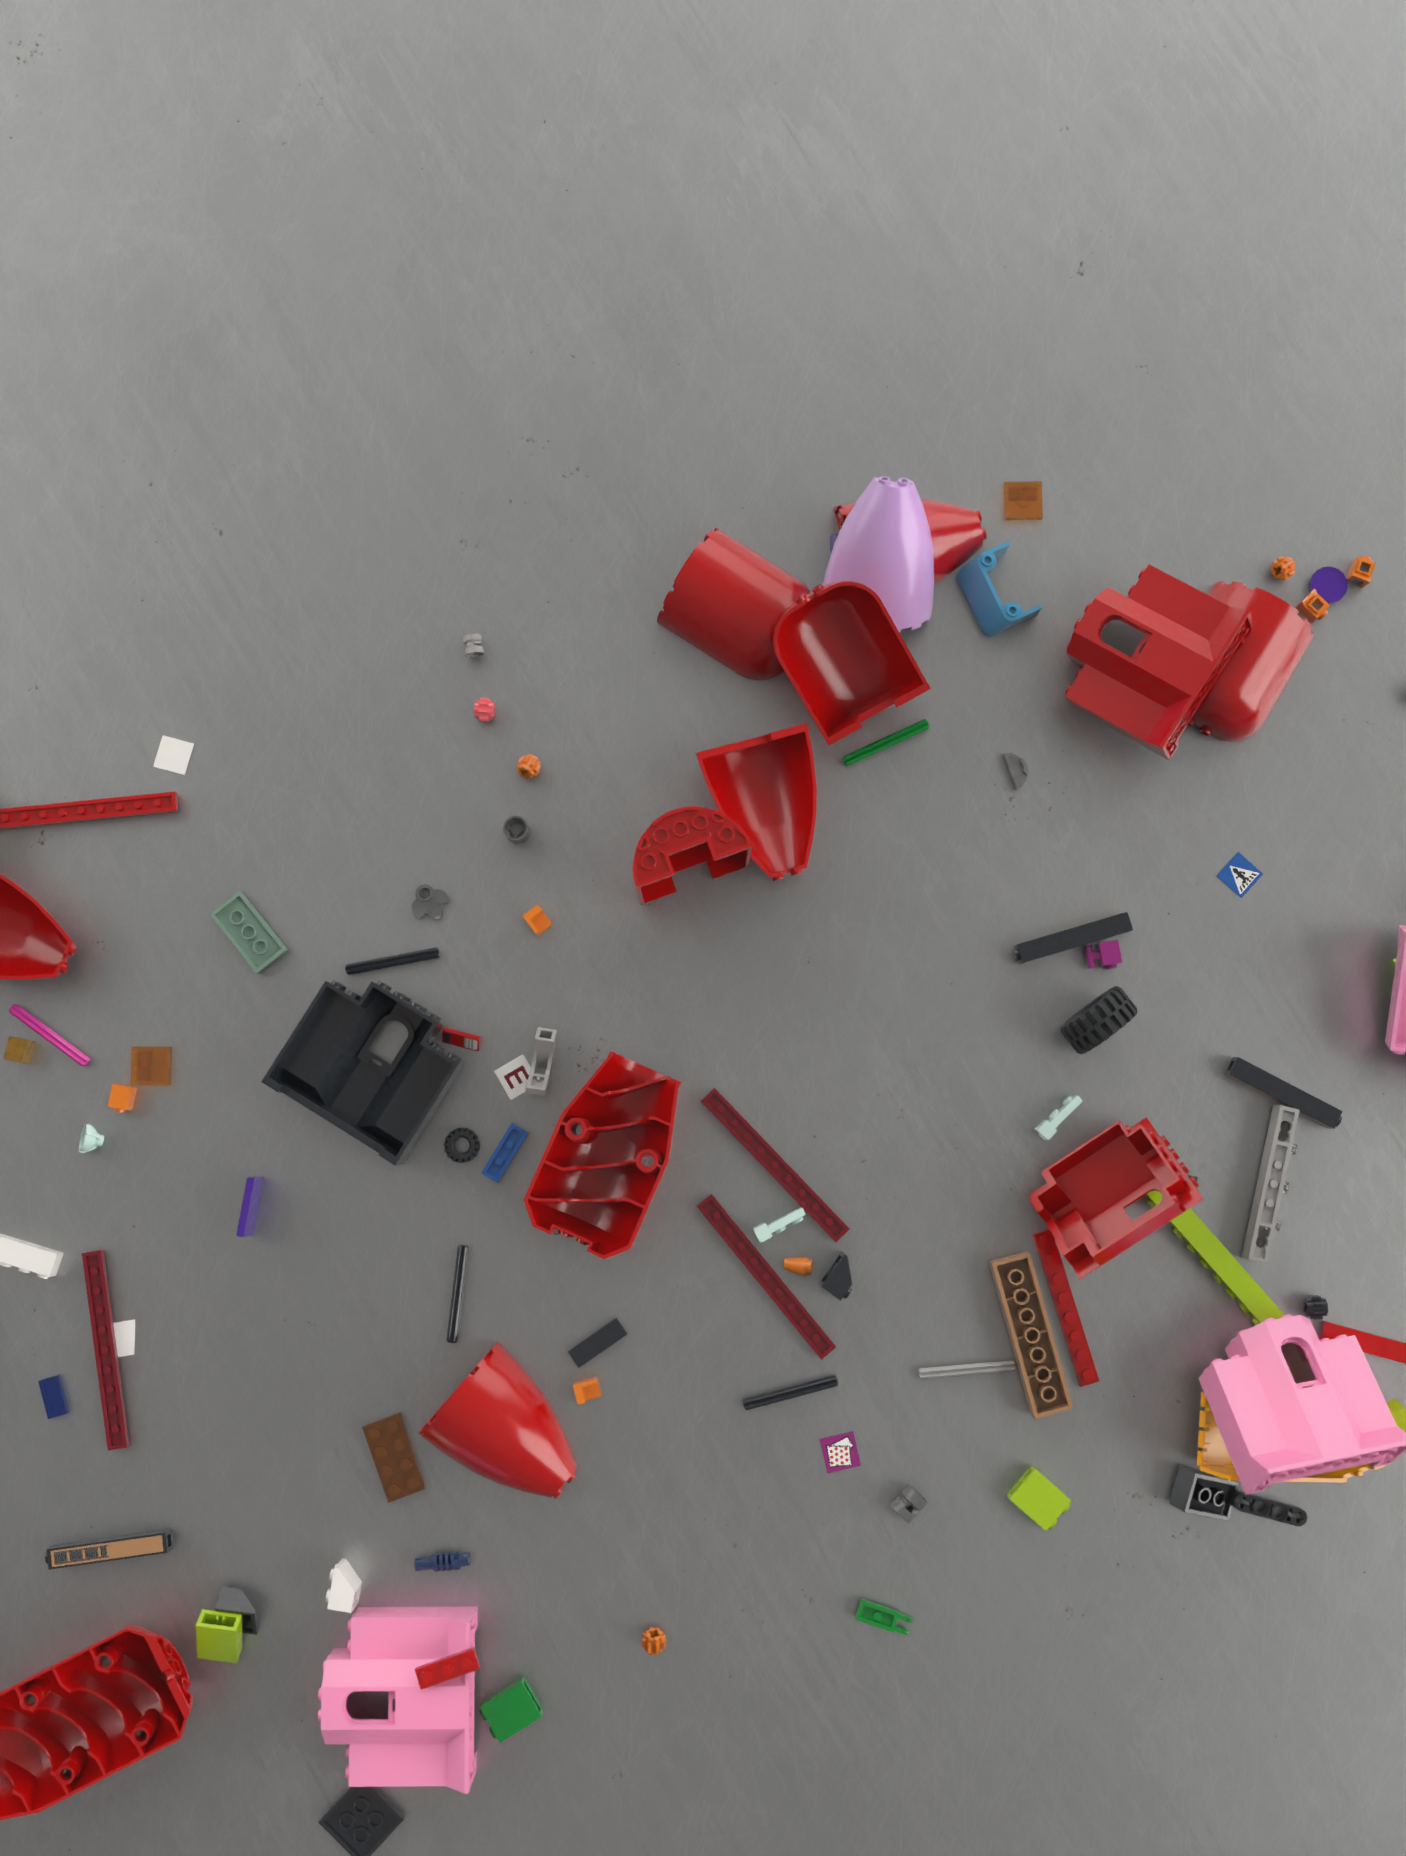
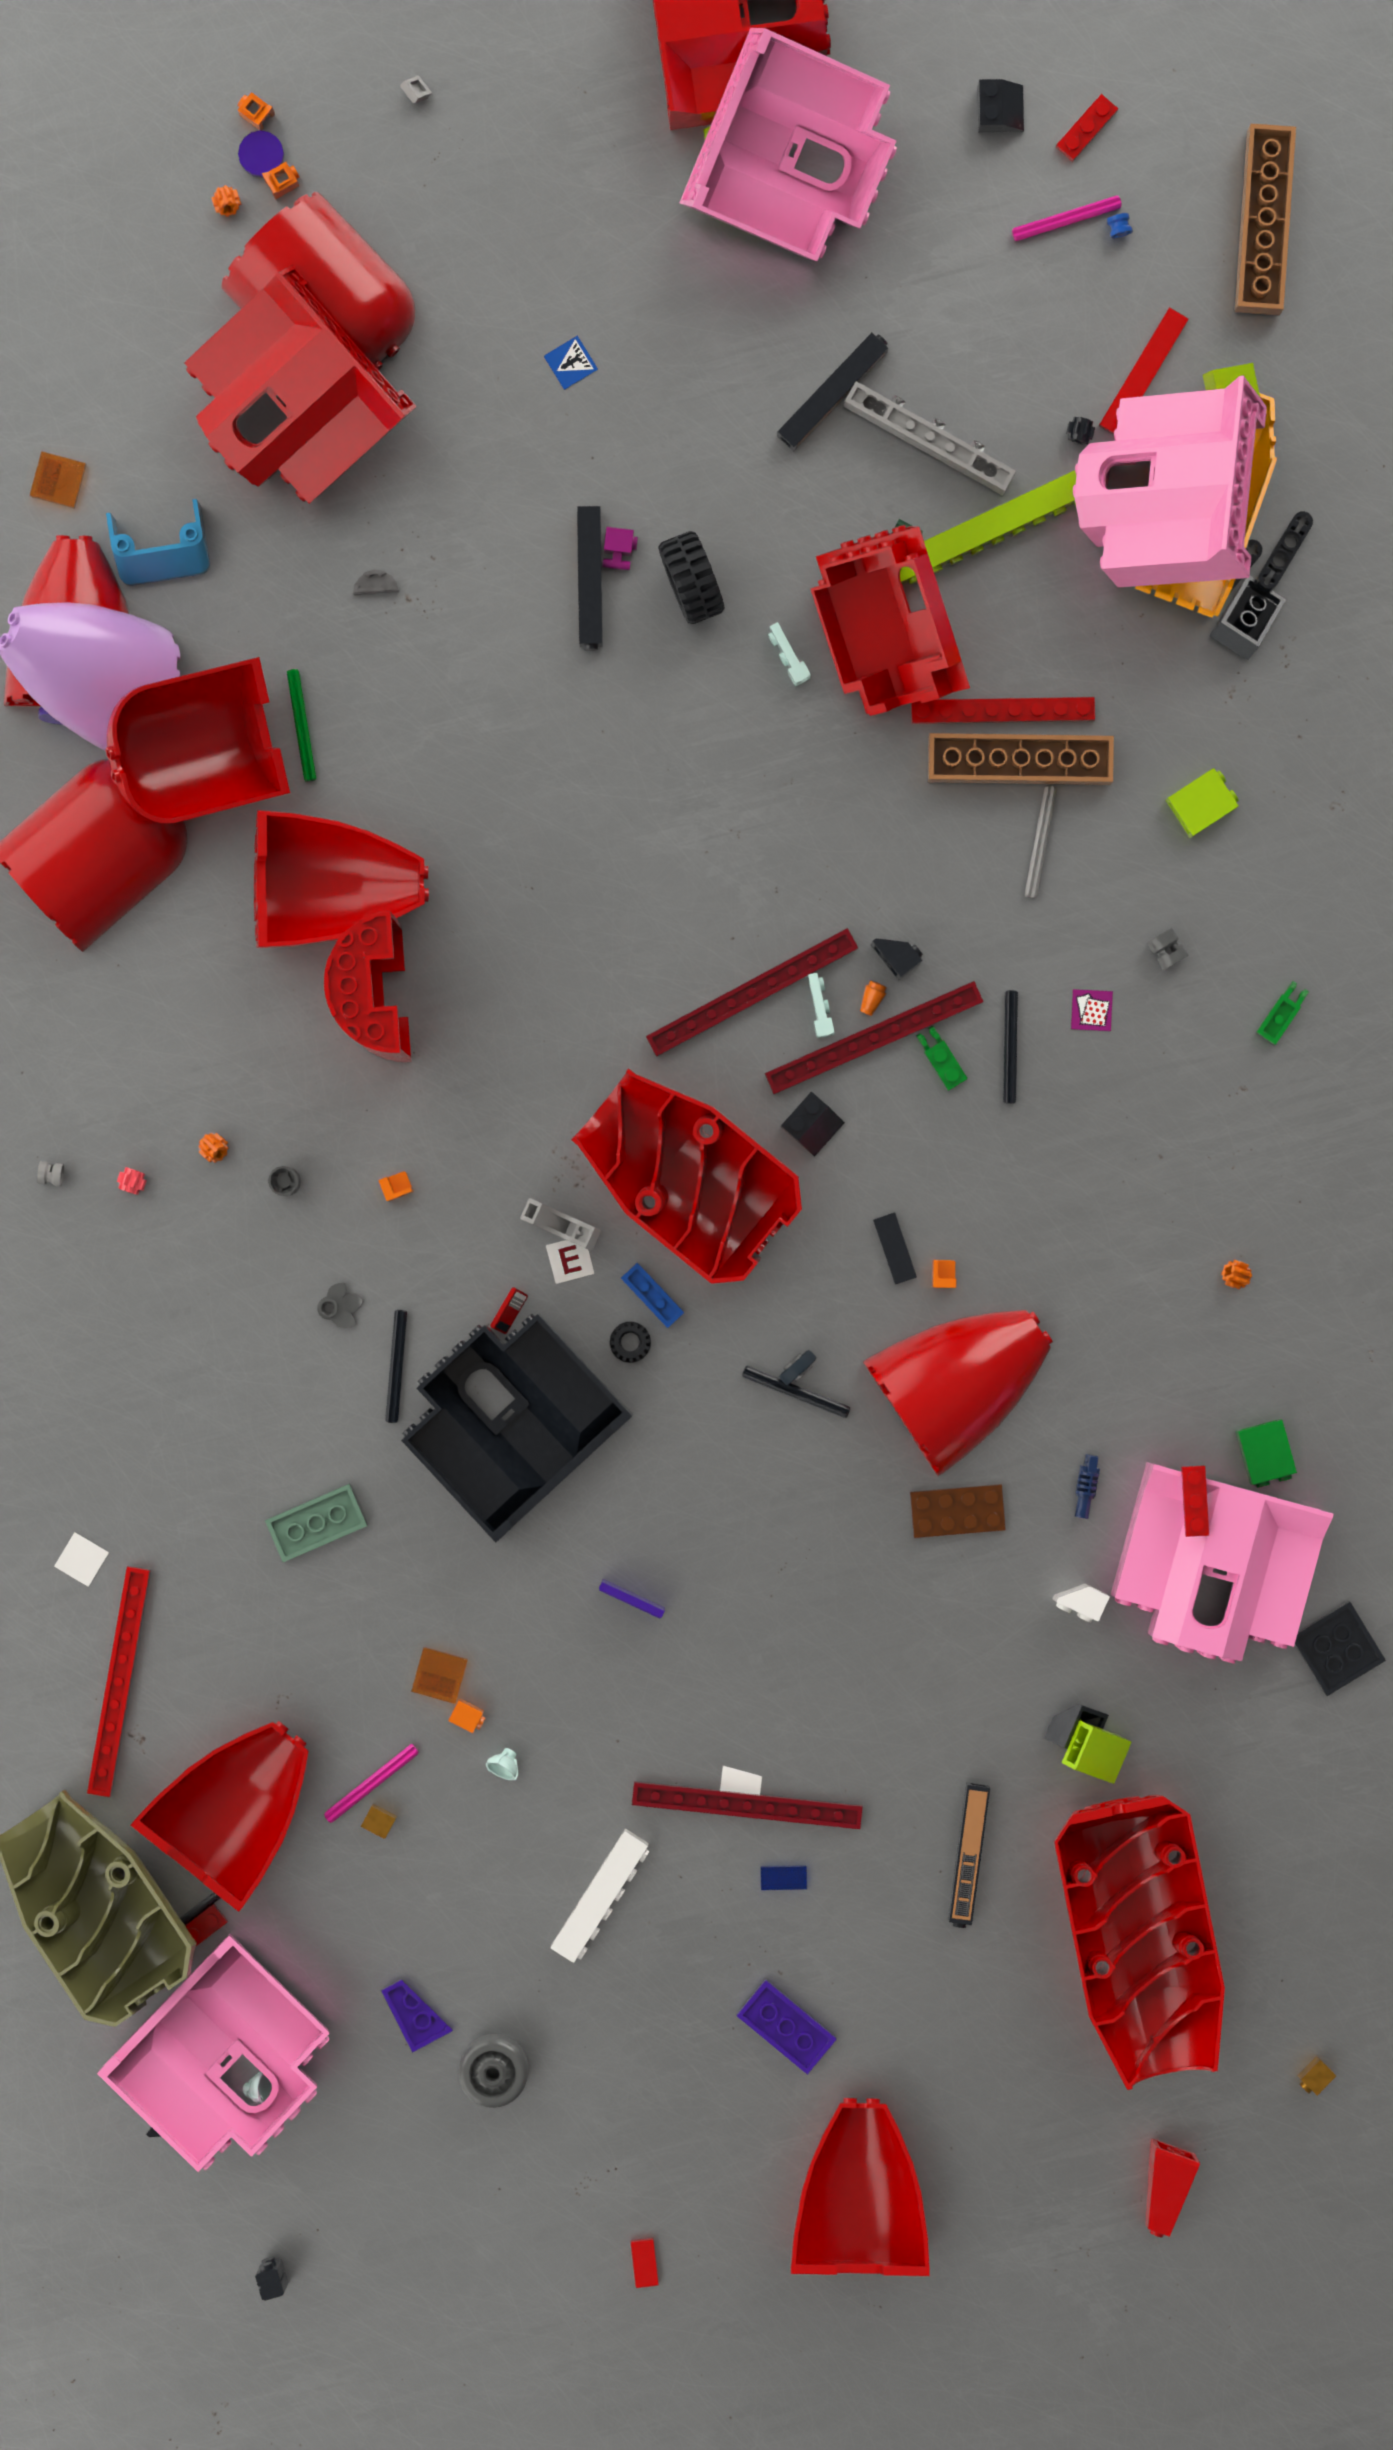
camera: 75 degrees left, 5 degrees up
none -> black wheel [779,1350,816,1385]
none -> black slope [780,1091,845,1157]
none -> green hinge [916,1025,968,1091]

